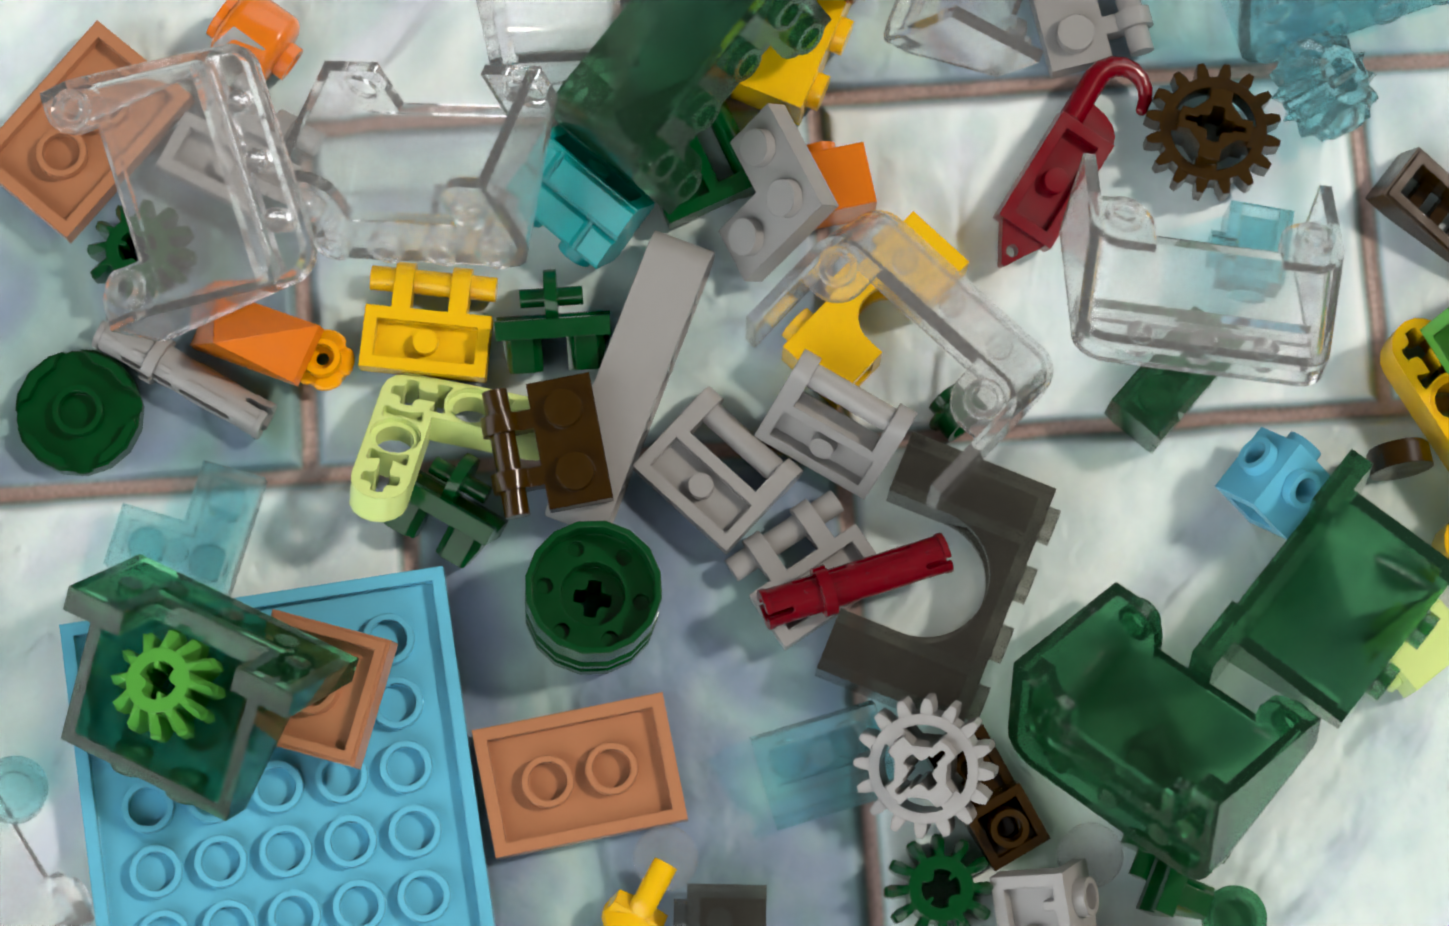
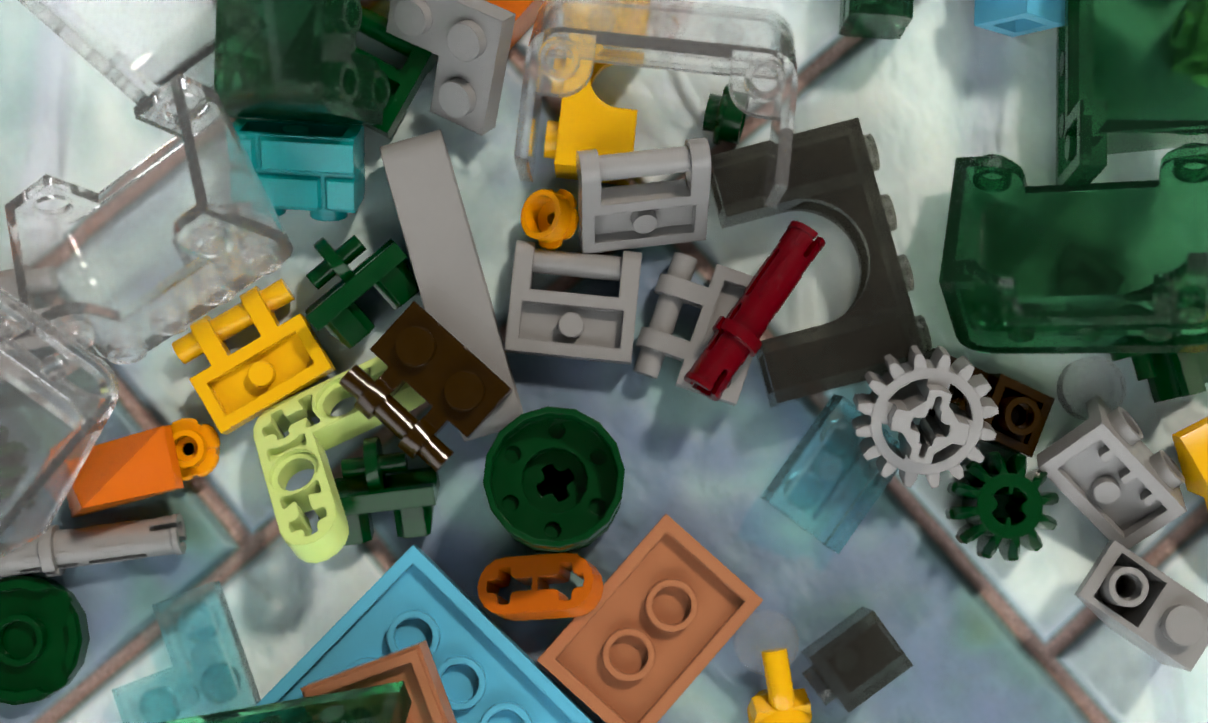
camera: 35 degrees left, 5 degrees up
none -> orange beam [477,552,604,621]
none -> light orange plate [521,189,579,250]

